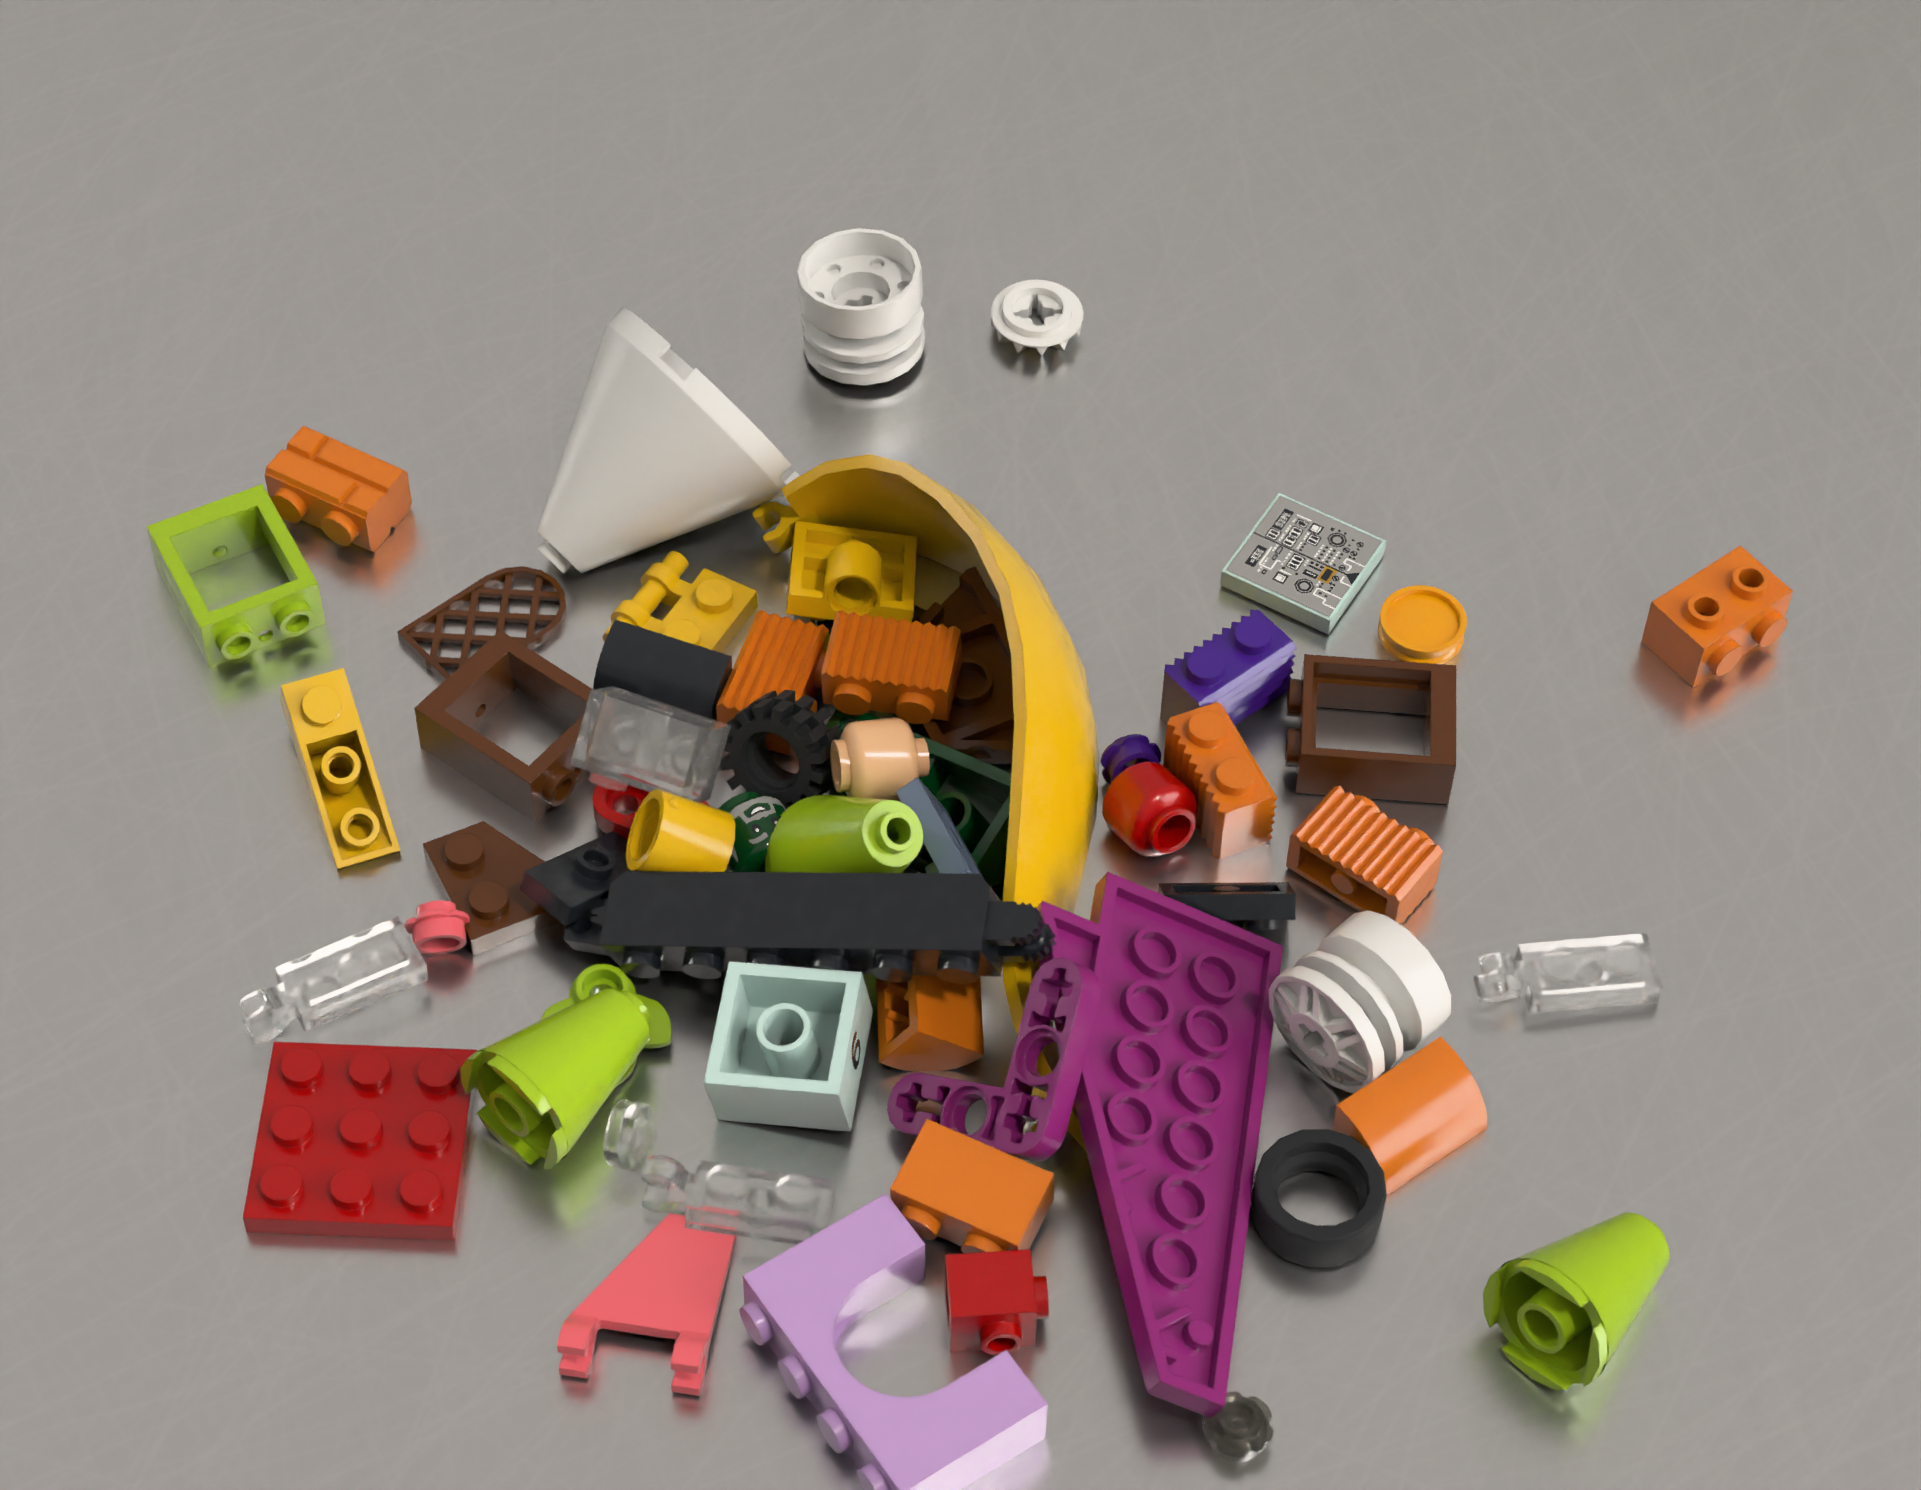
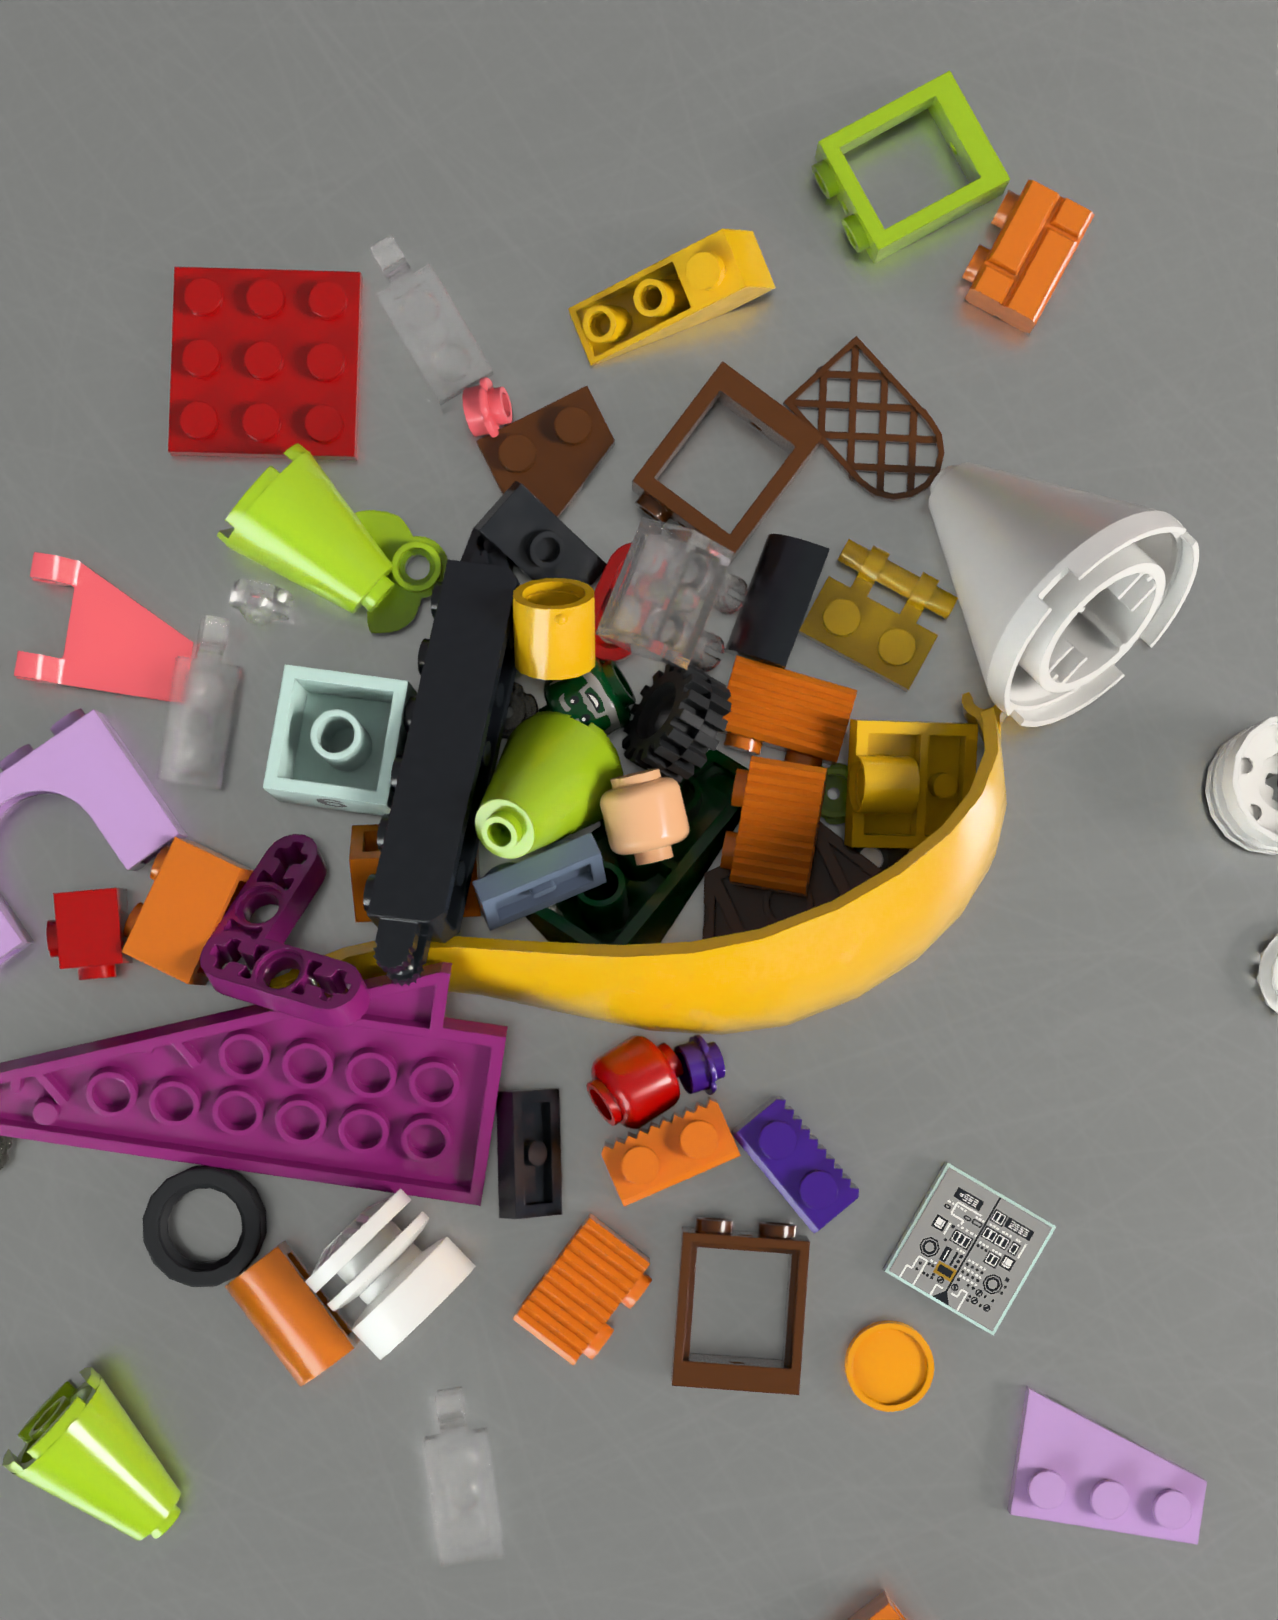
camera: 90 degrees right, 35 degrees up
none -> lavender wing [1007,1386,1207,1545]

